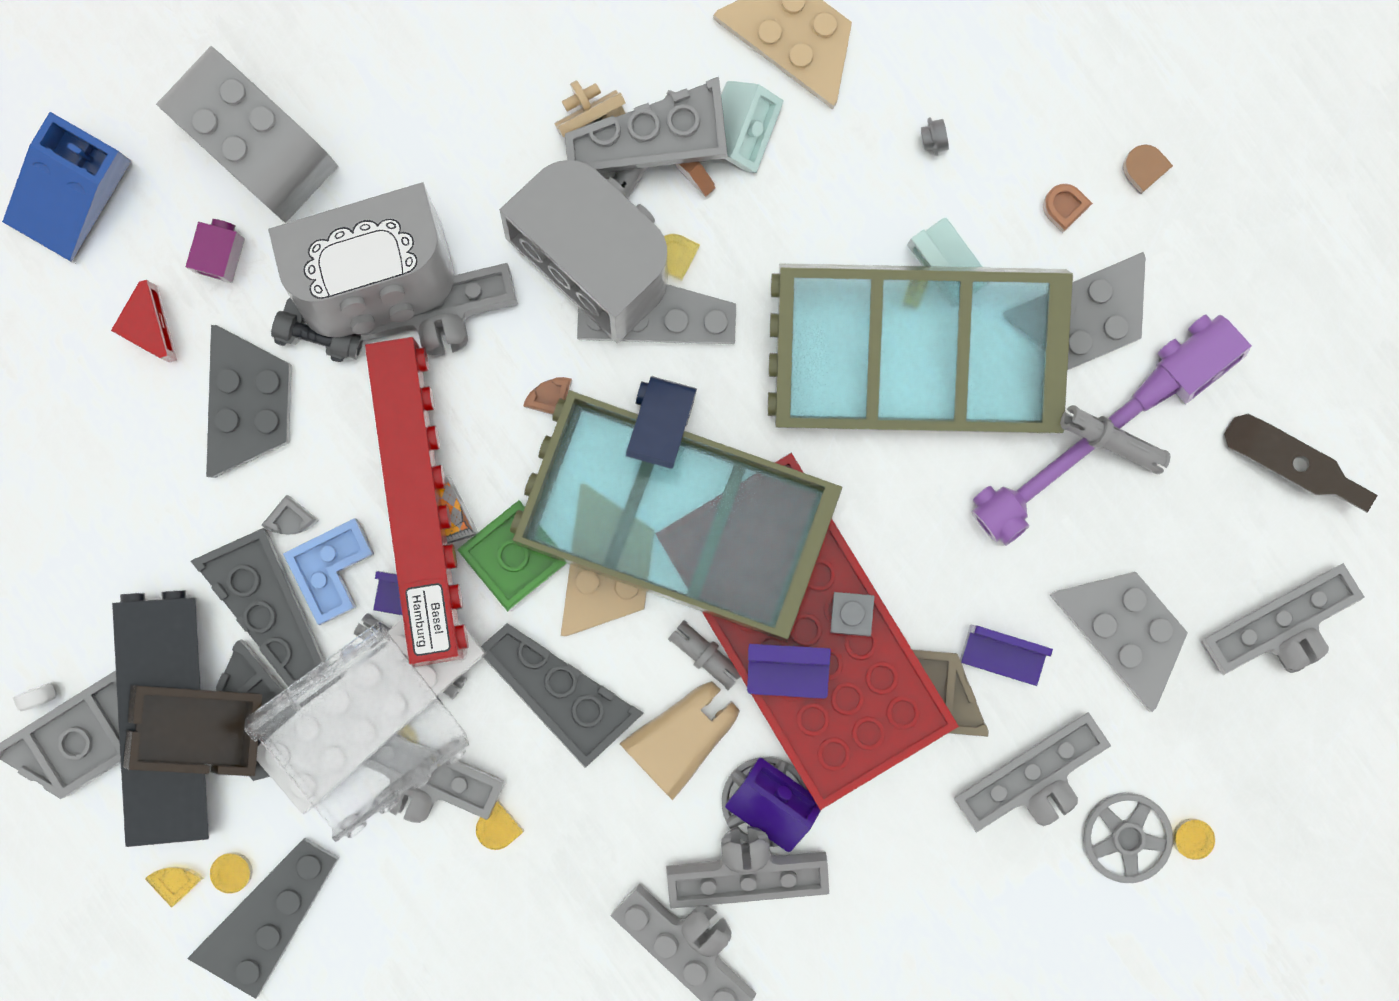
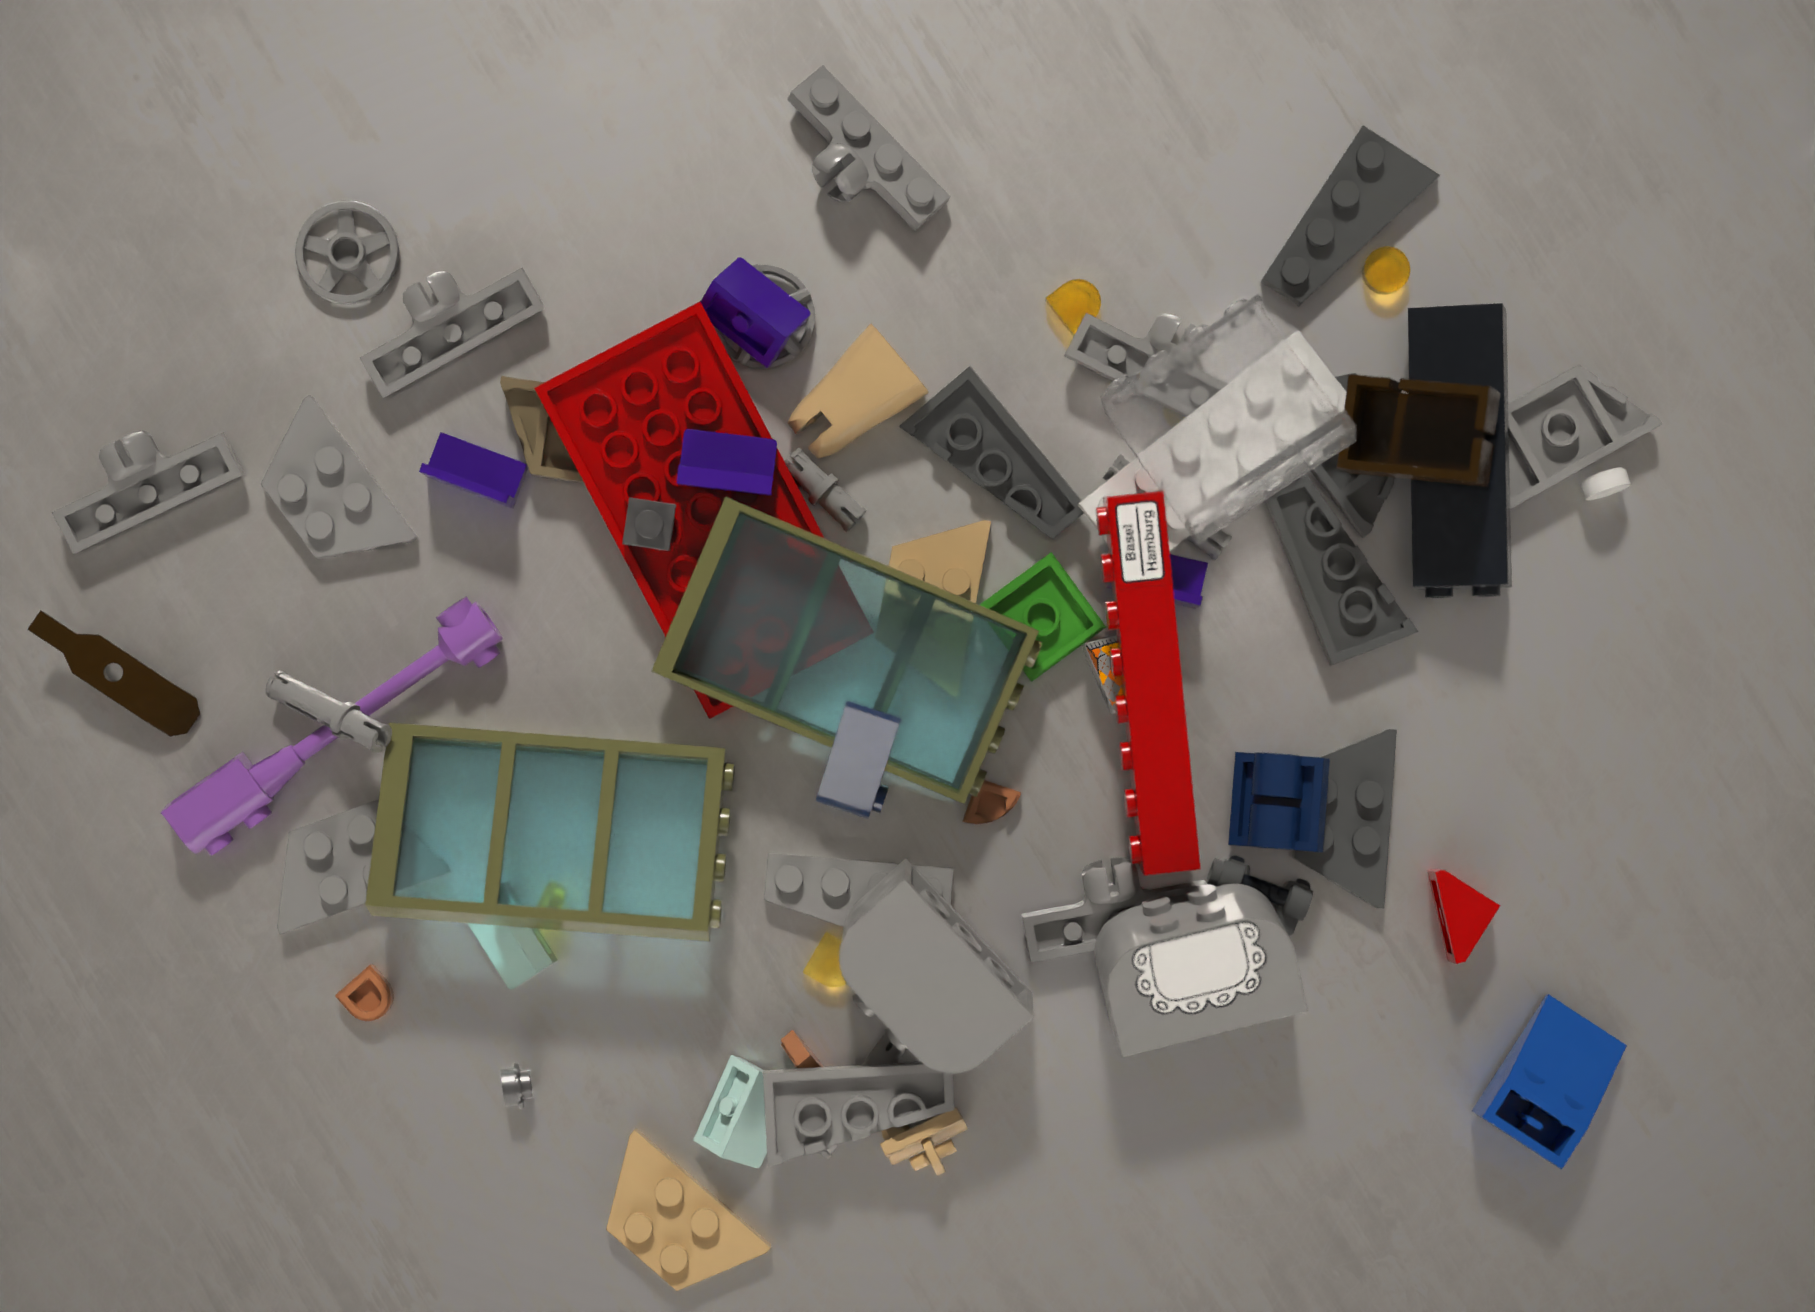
camera: 175 degrees left, 0 degrees up
clear yellow tile [145,867,204,908] -> none
light grey brick [156,46,338,223] -> none
magenta brick [185,219,245,283] -> none
light grey tile [261,495,319,535] -> none
light blue plate [283,518,374,625] -> none
light grey plate [666,826,829,909] -> none
medium nougat tile [1123,144,1173,194] -> none
clear yellow tile [1173,818,1215,860] -> none
none -> dark blue plate [1228,752,1330,852]

